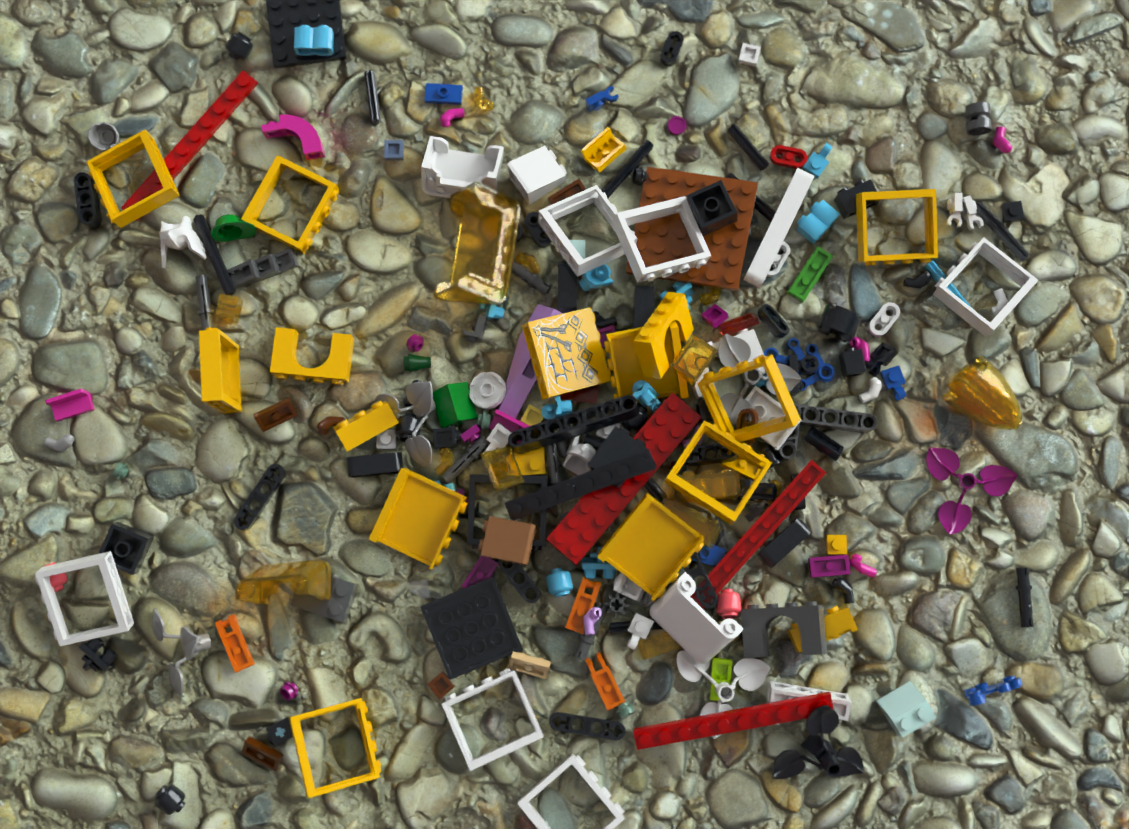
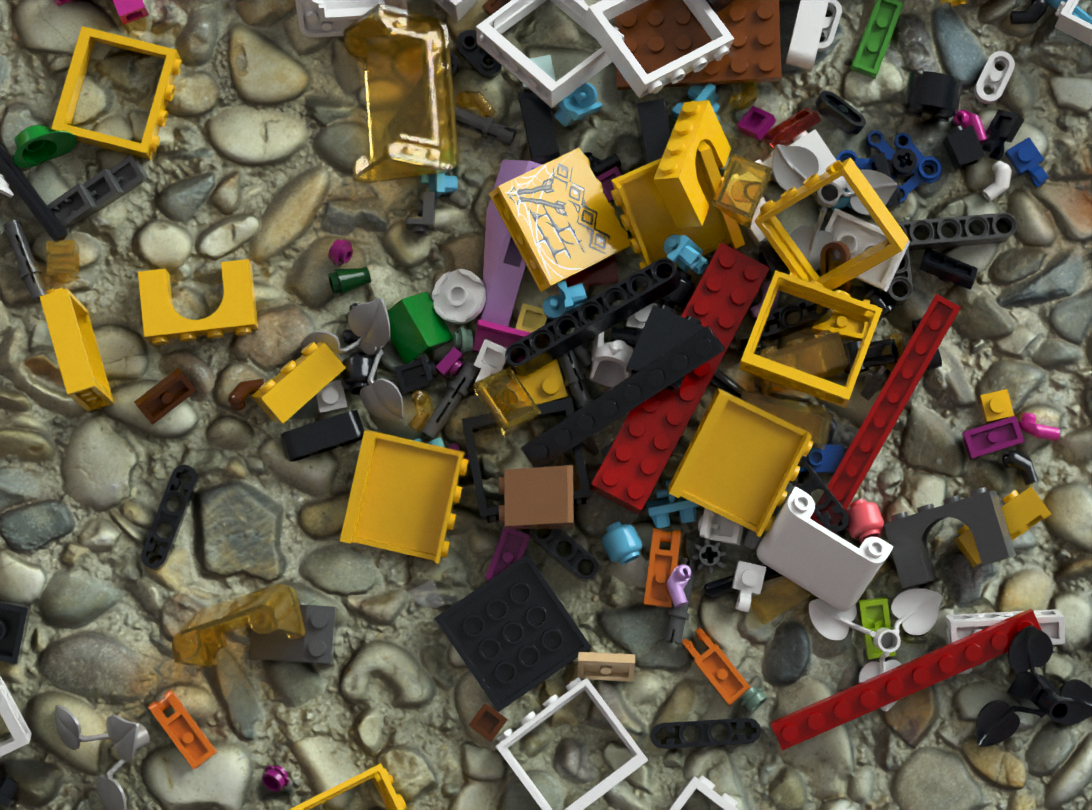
camera: 15 degrees left, 0 degrees up
black beam [758,517,812,569] -> none

